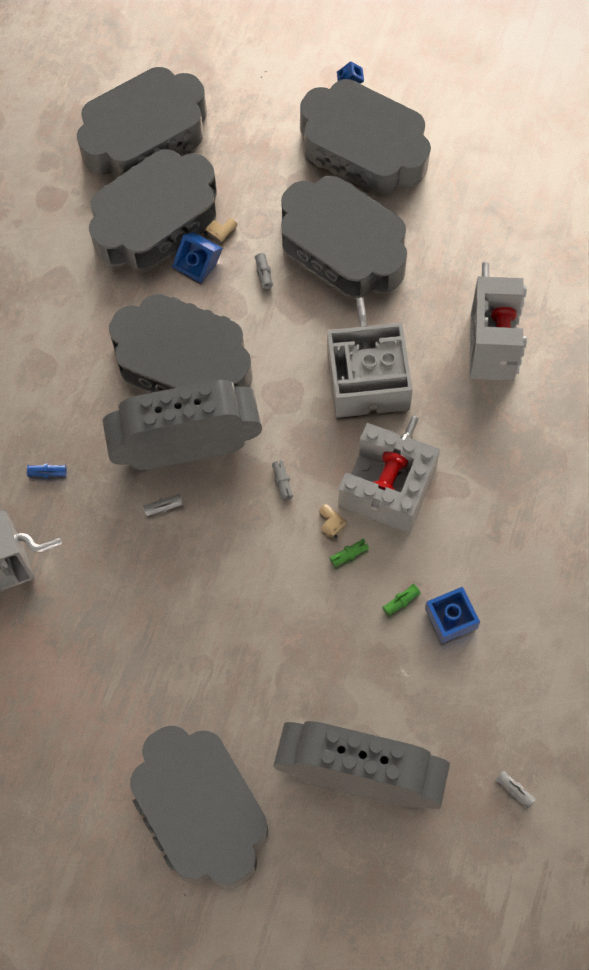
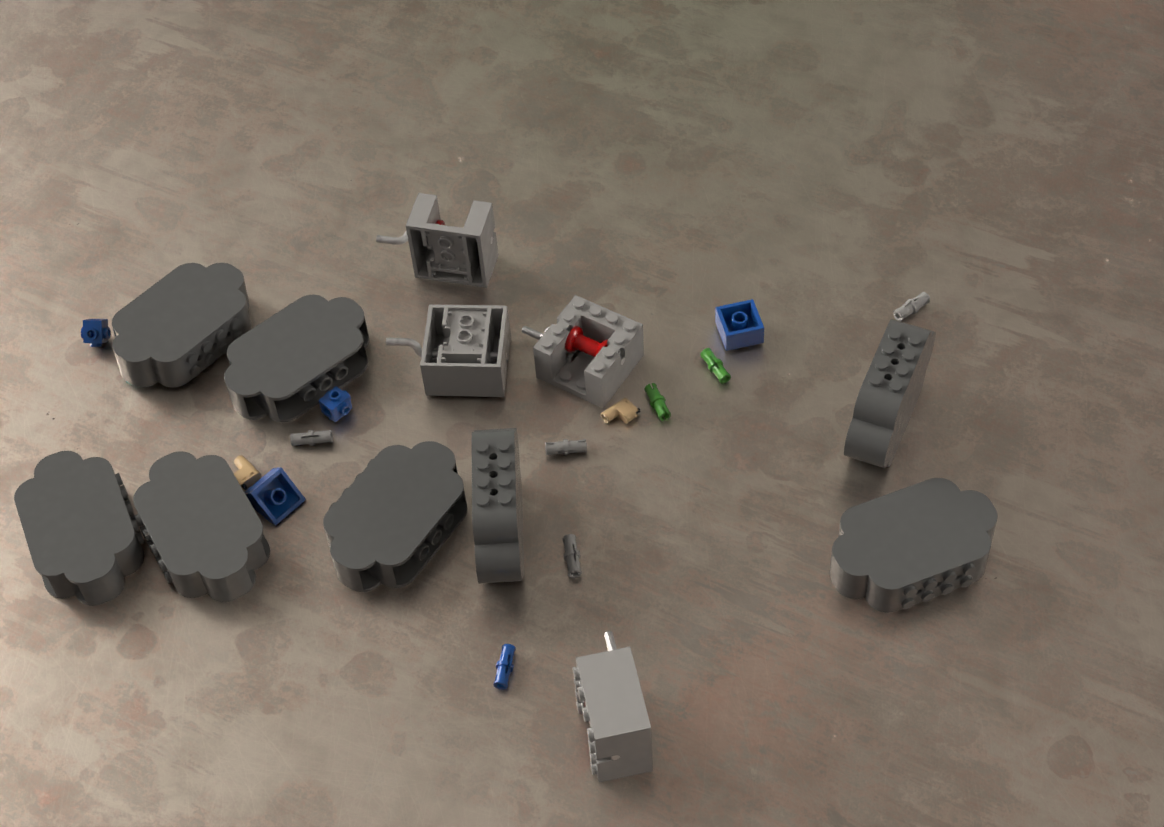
camera: 80 degrees left, 15 degrees down
none -> blue brick [319,386,352,422]

